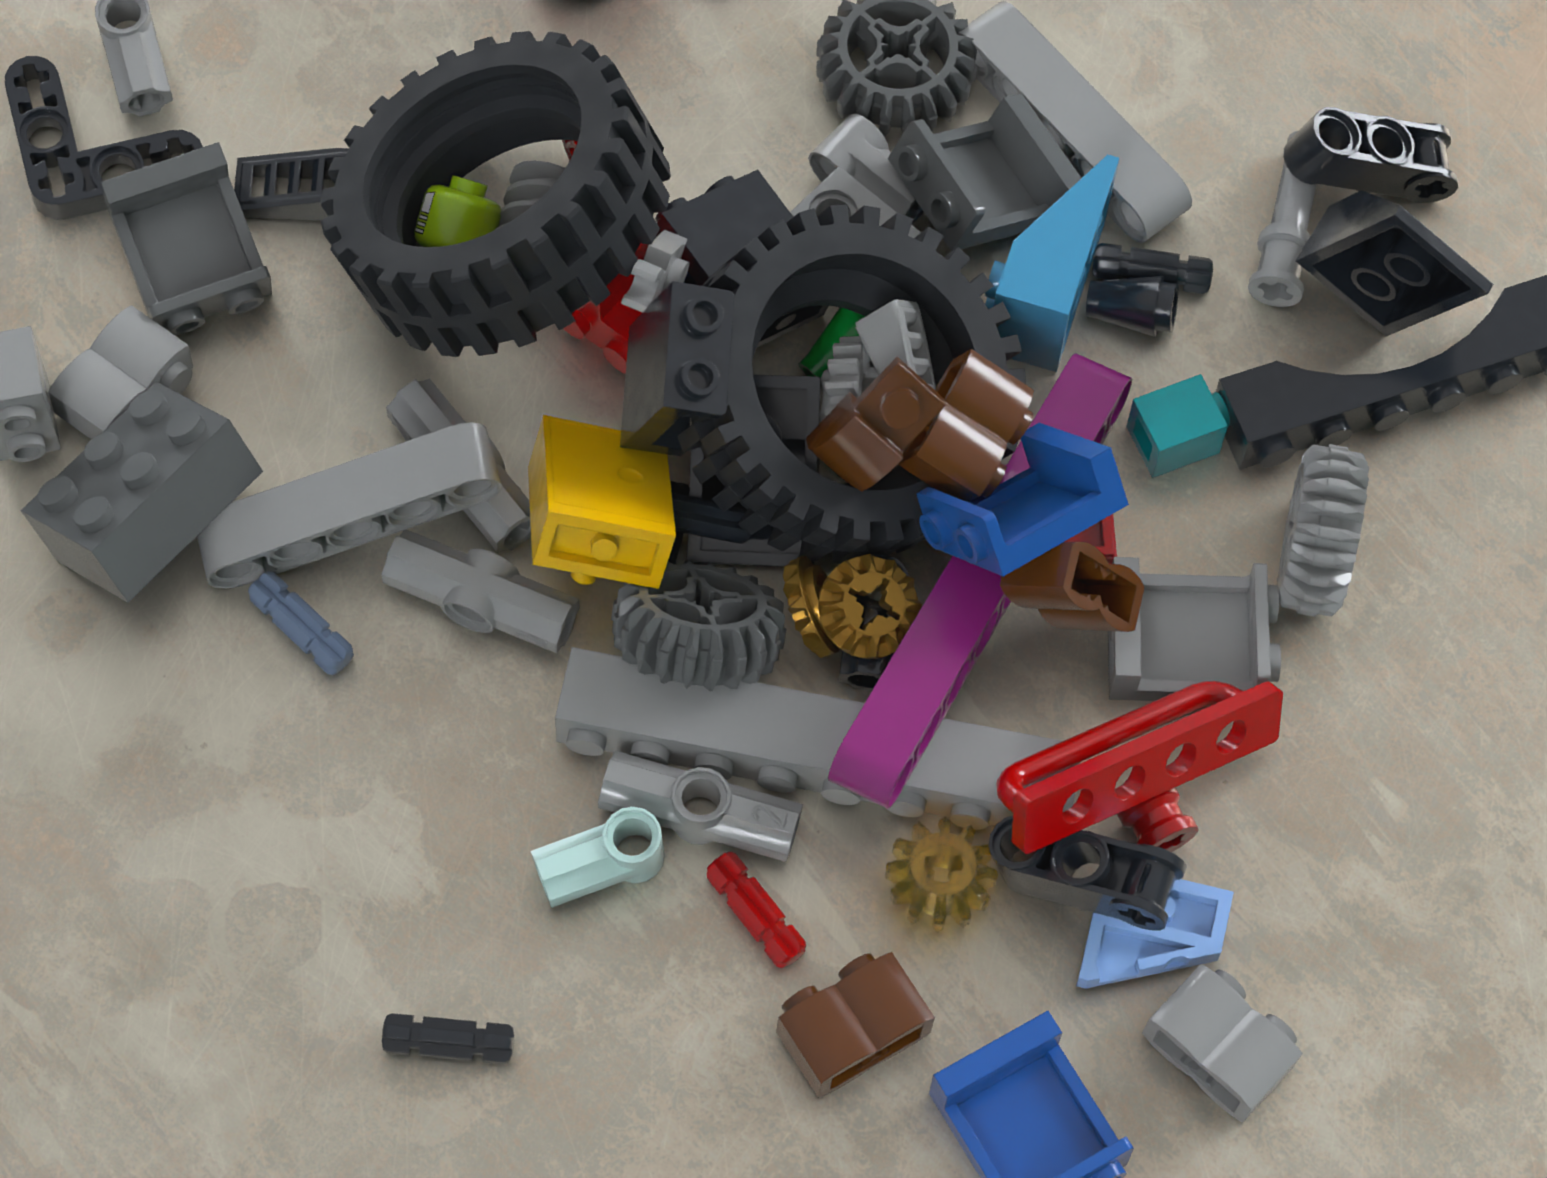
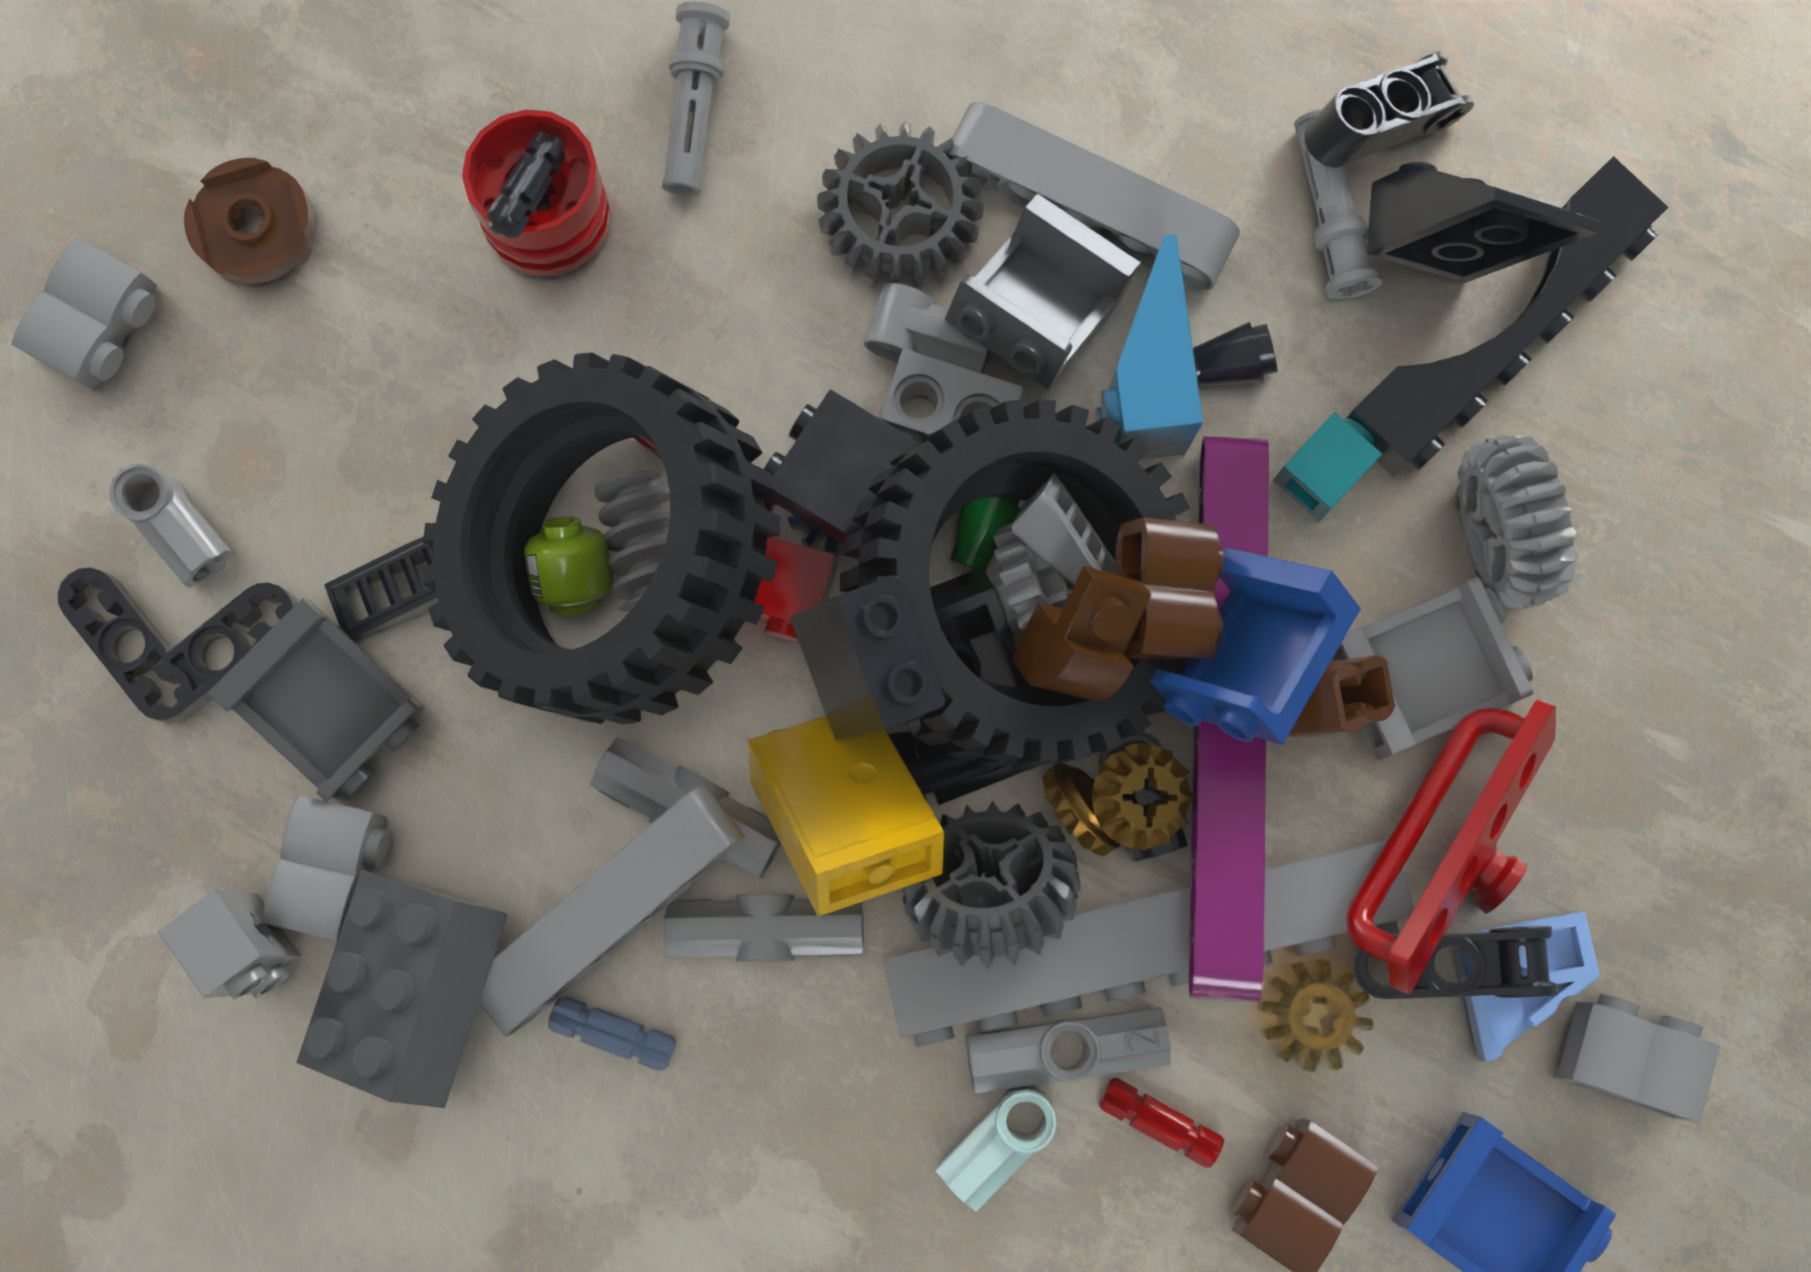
camera: 20 degrees left, 15 degrees up
light grey plate [621,230,689,313] -> none
black axle [1092,243,1213,294] -> none

